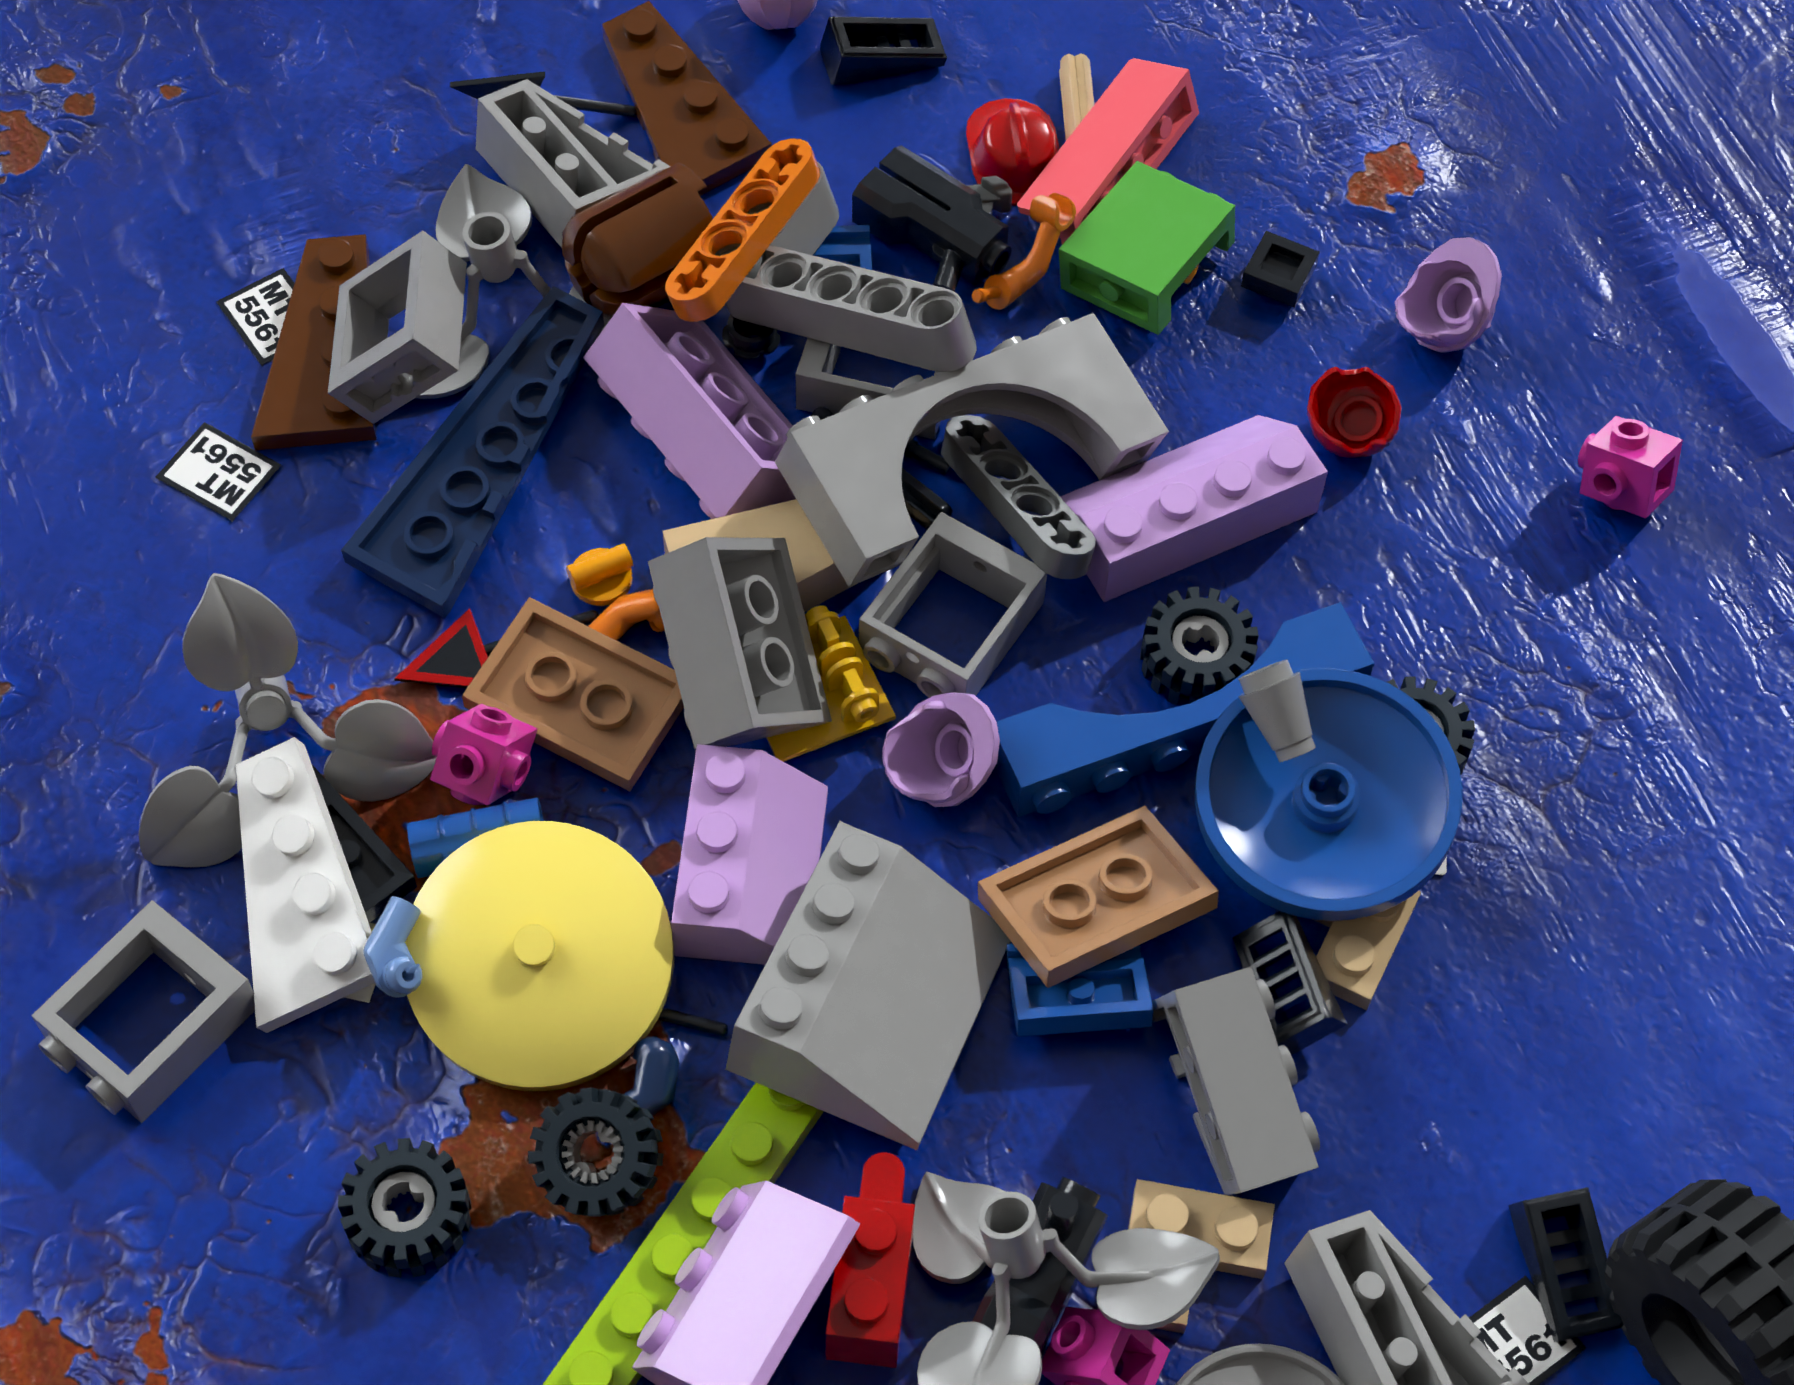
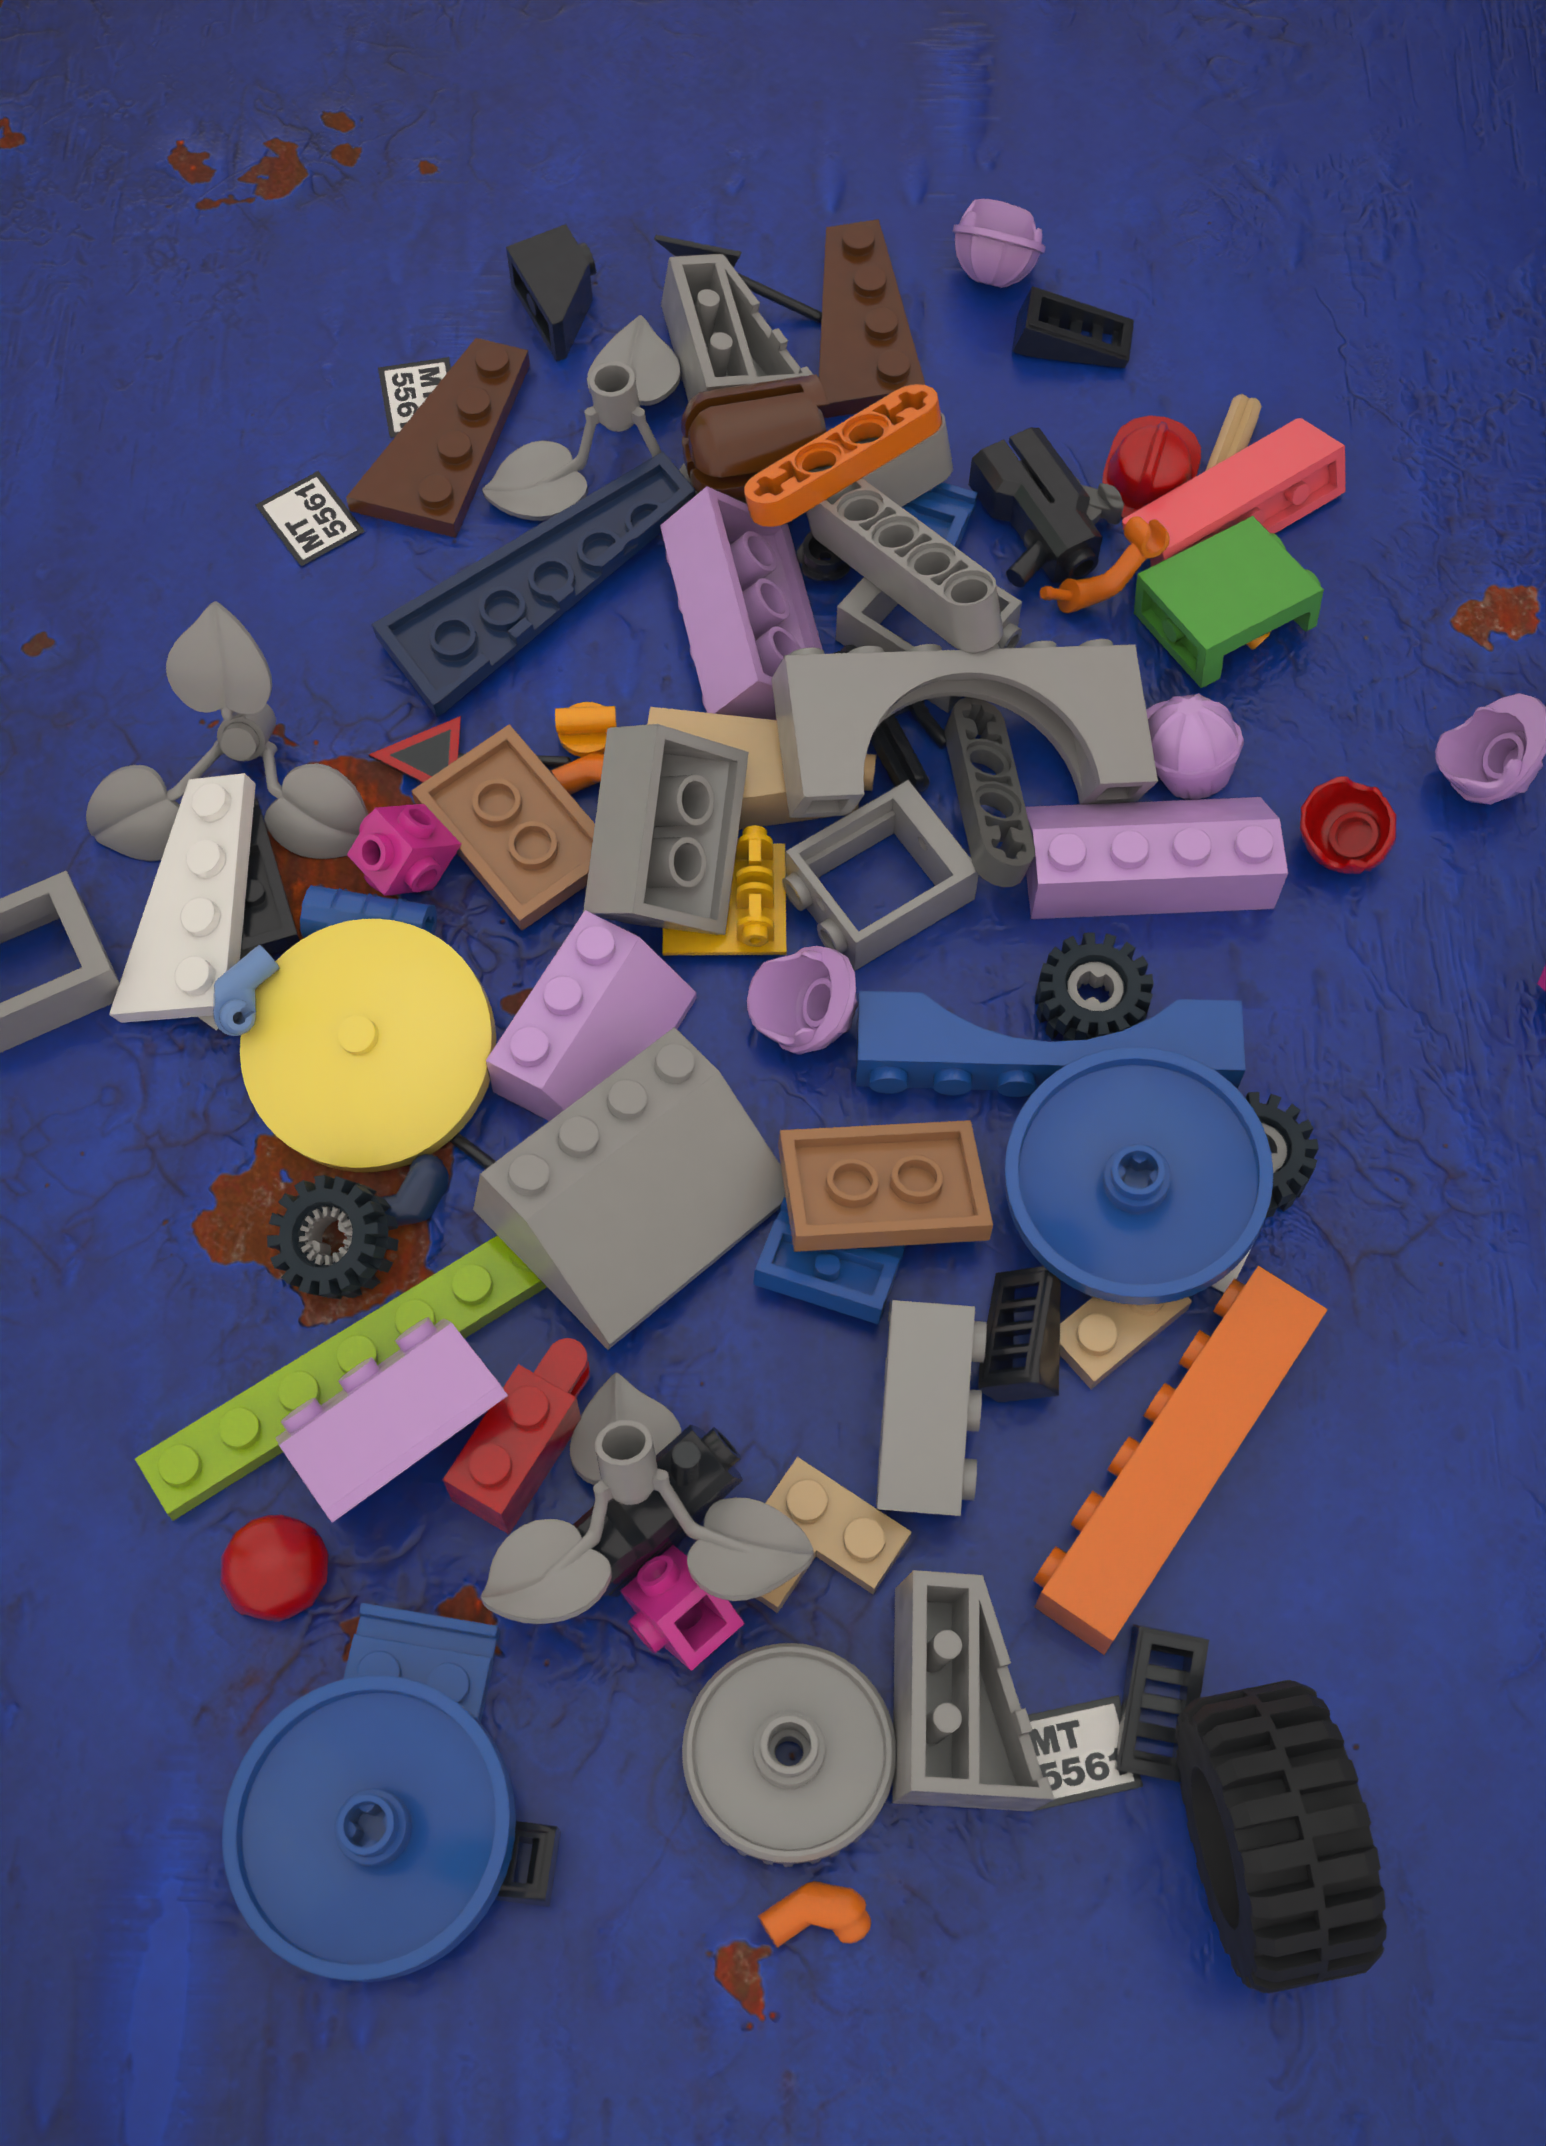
camera: 25 degrees right, 5 degrees up
light grey window [328,230,467,424] -> none
black bush [338,1138,472,1278] -> none
light grey cone [1238,659,1316,762] -> none
black plate [1241,231,1320,308] -> none
none -> black slope [506,224,596,362]
none -> orange brick [1033,1265,1328,1655]
none -> lavender piece [1146,693,1244,799]

